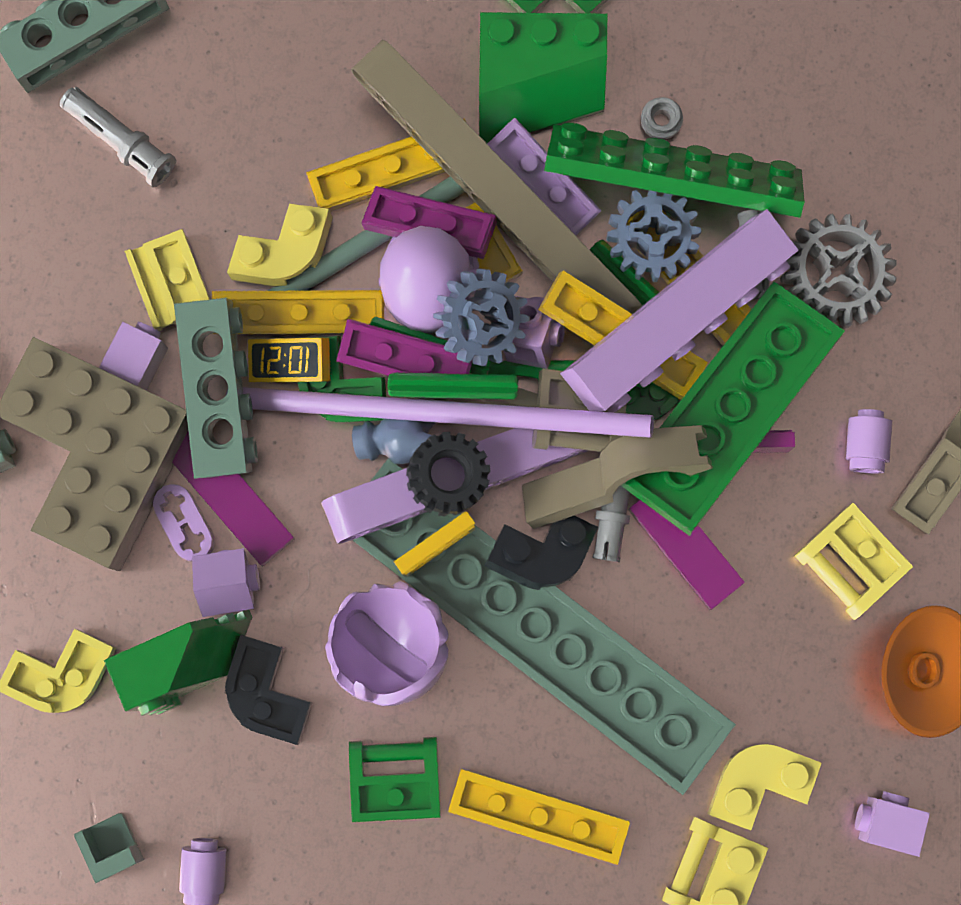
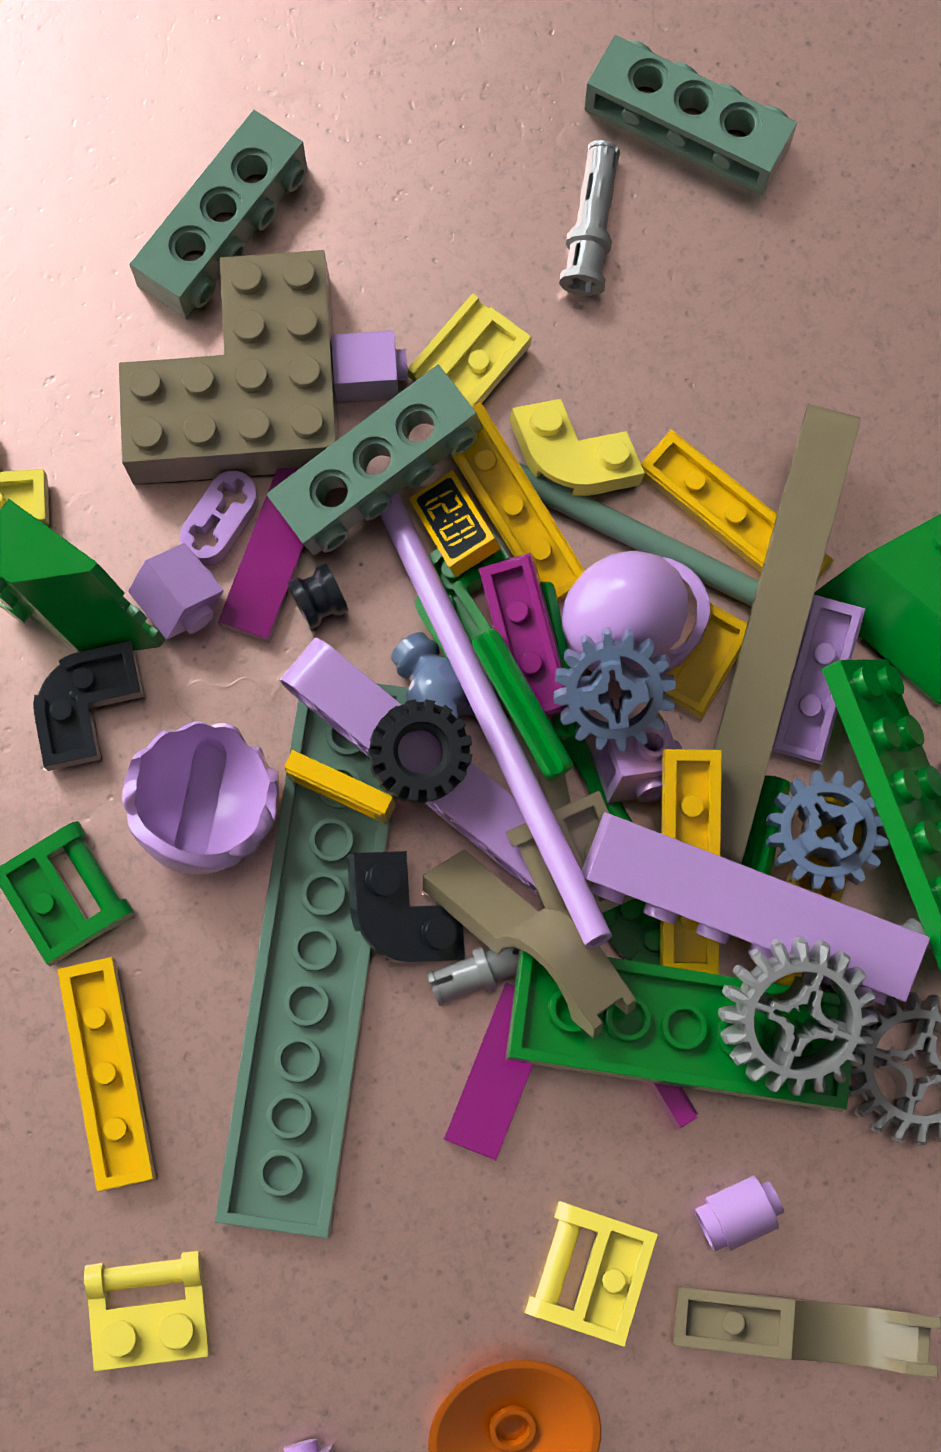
camera: 60 degrees right, 5 degrees down
magenta tile [361,186,497,259] -> none
light yellow plate [708,744,822,831] -> none
none -> black wheel [287,563,349,630]
none -> light grey gear [718,936,878,1096]

